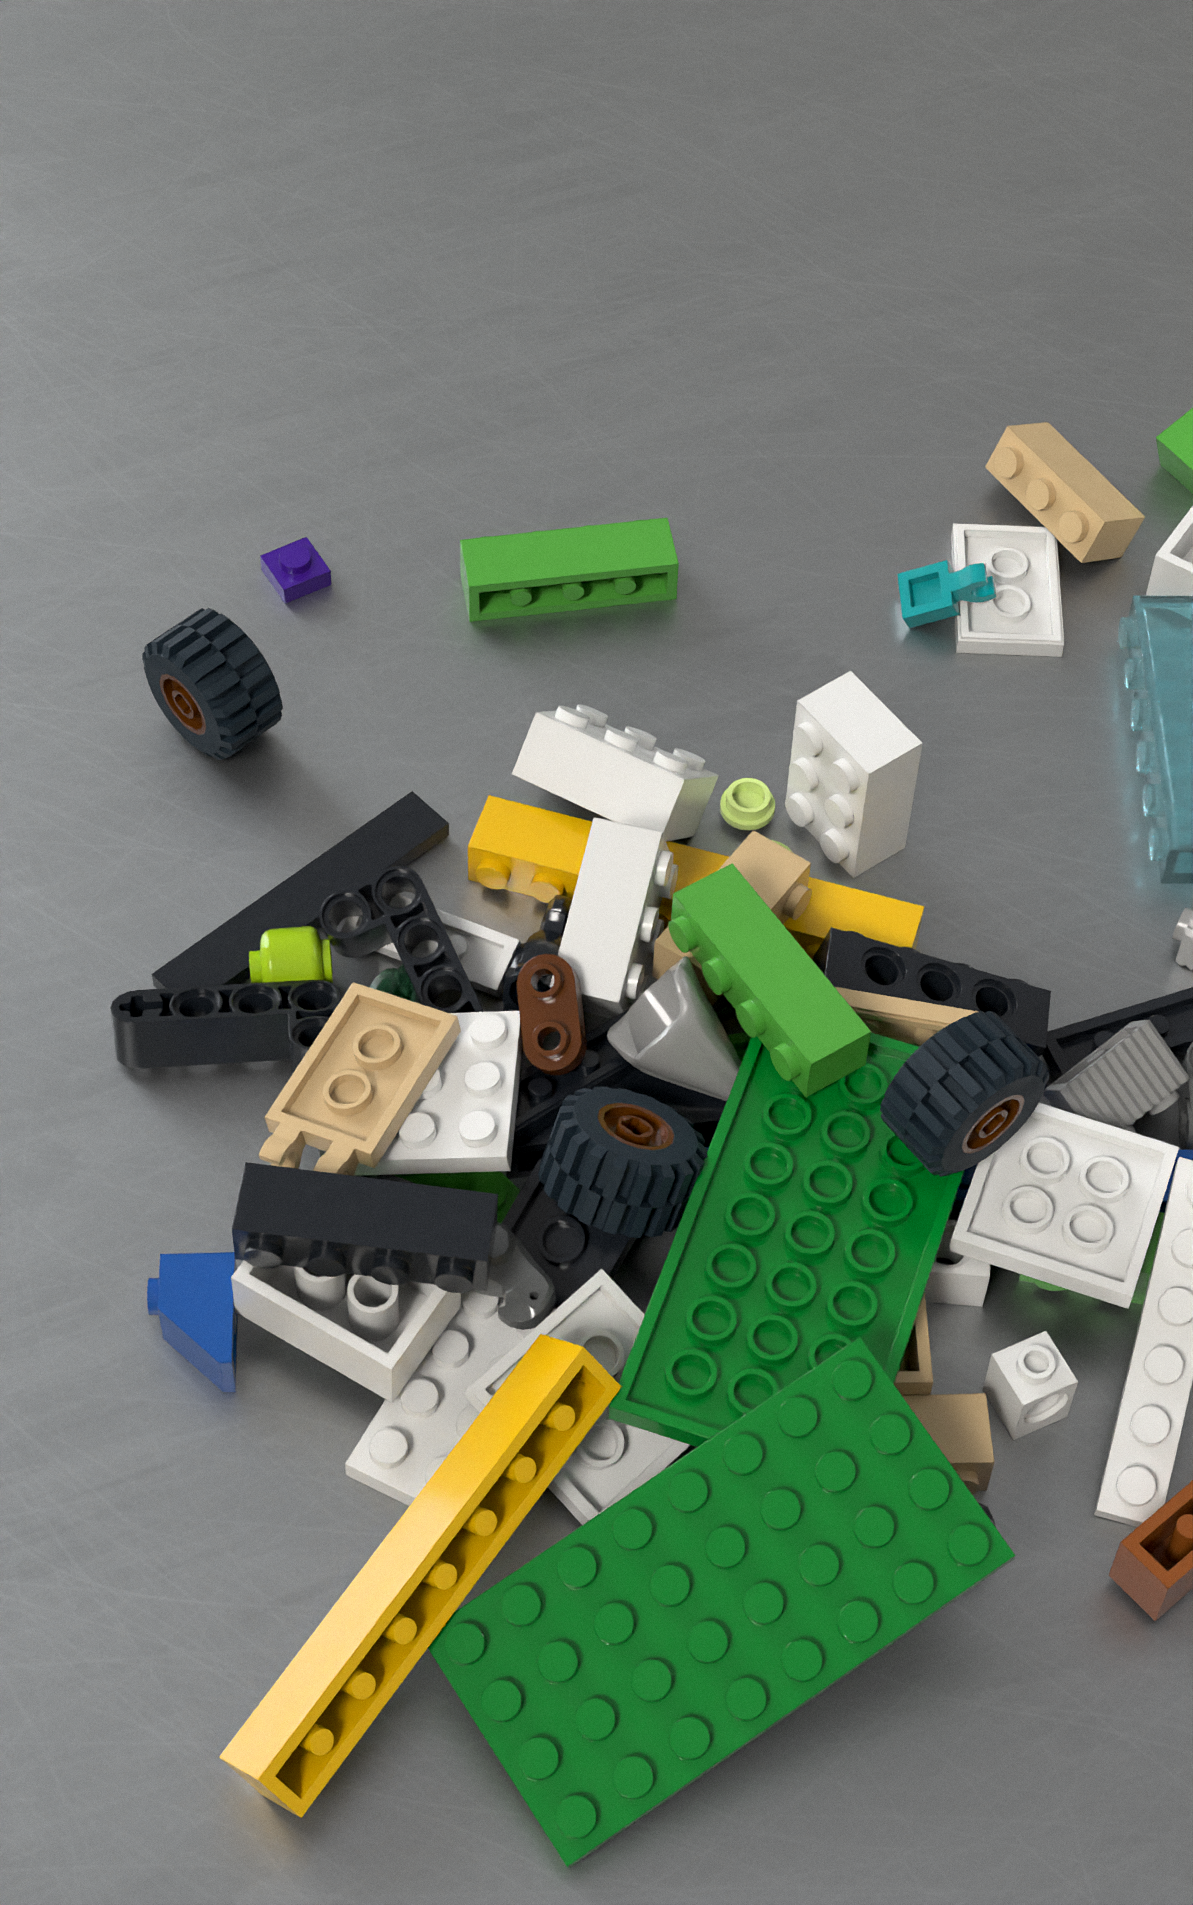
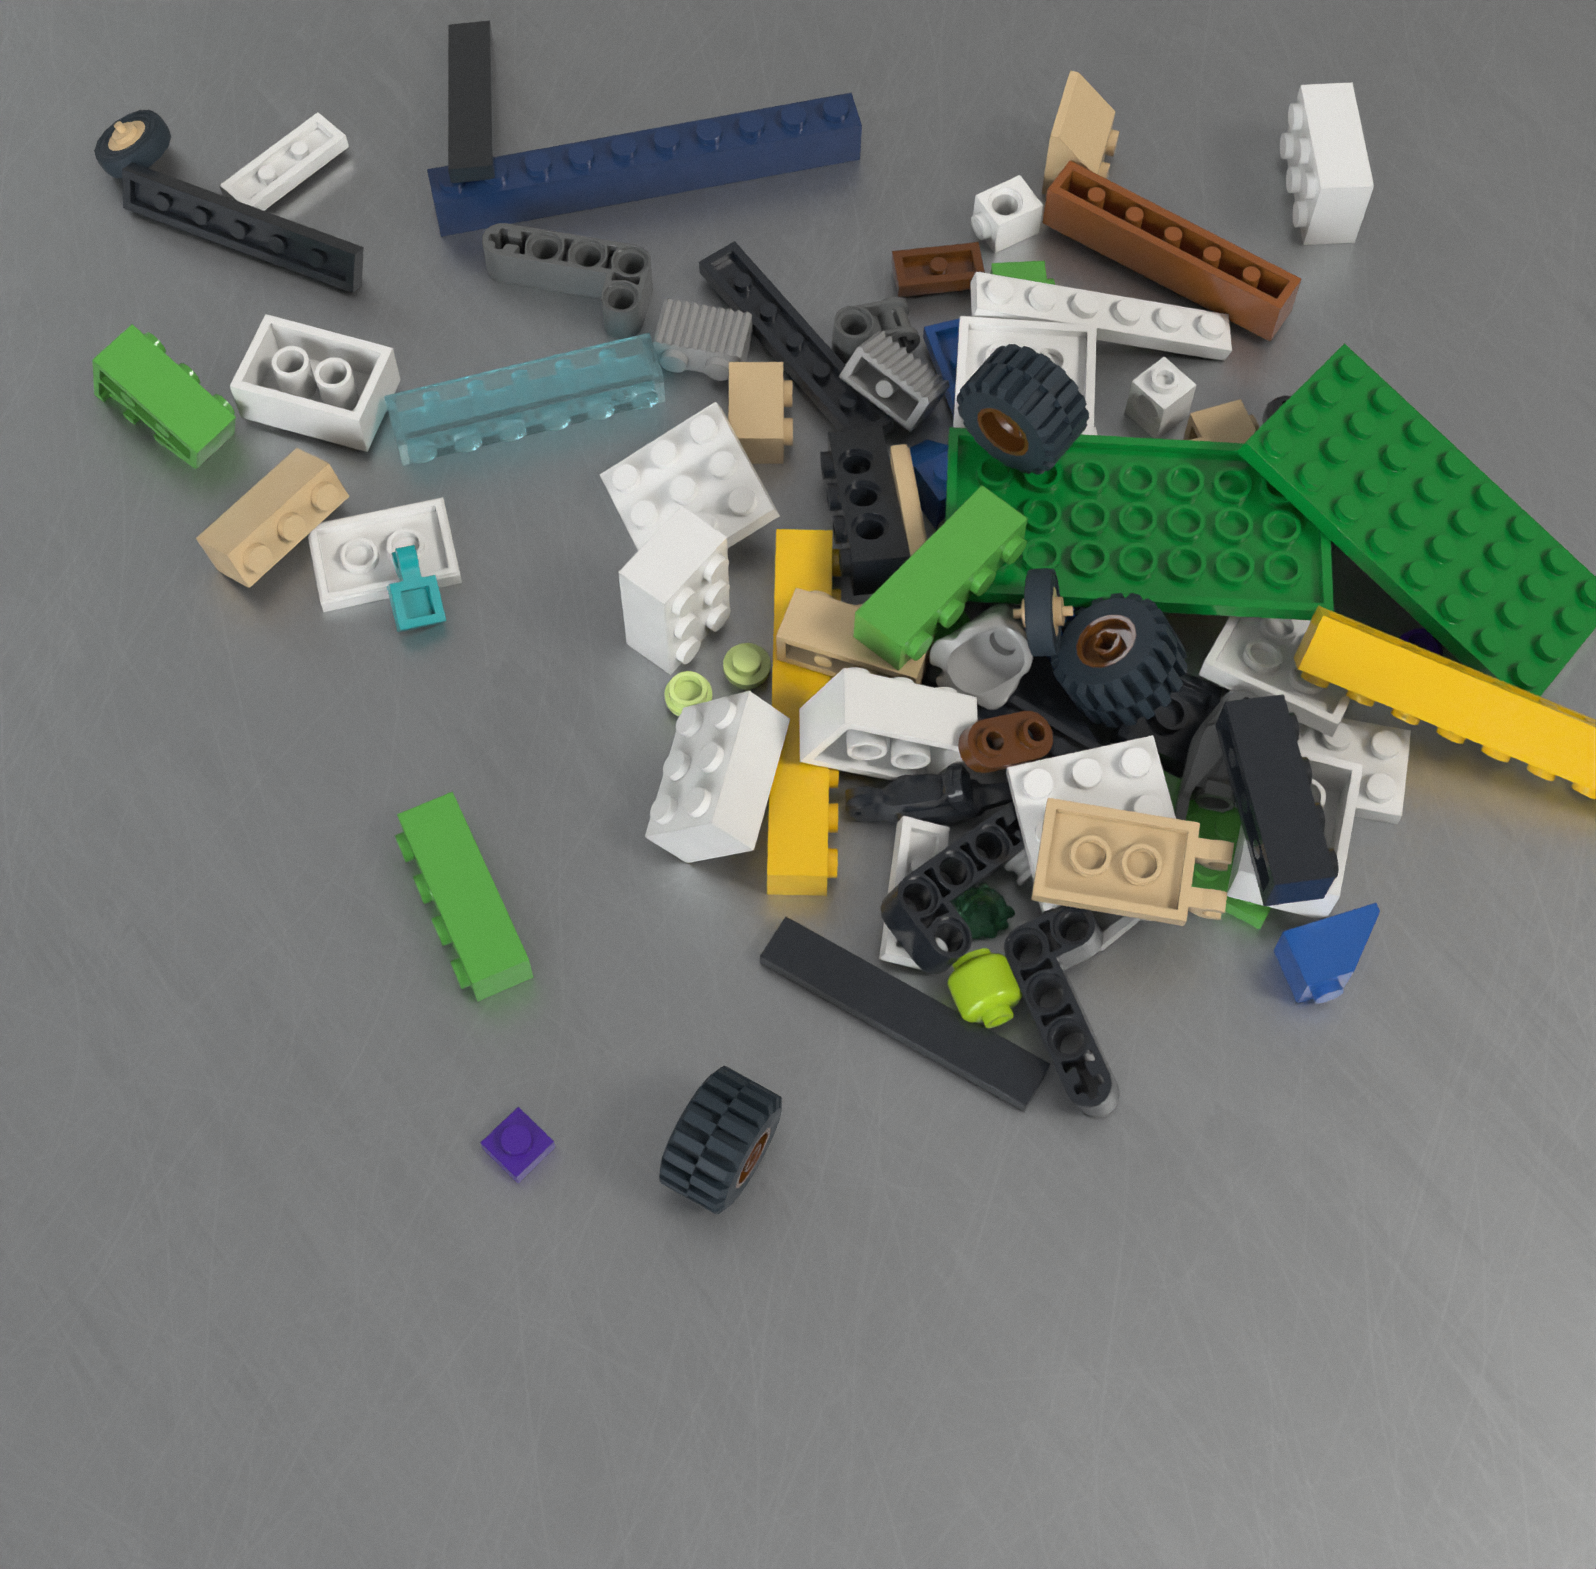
camera: 105 degrees left, 10 degrees up
none -> white plate [600,401,780,551]
none -> tan brick [728,362,793,464]
none -> black wheel [1013,568,1073,656]

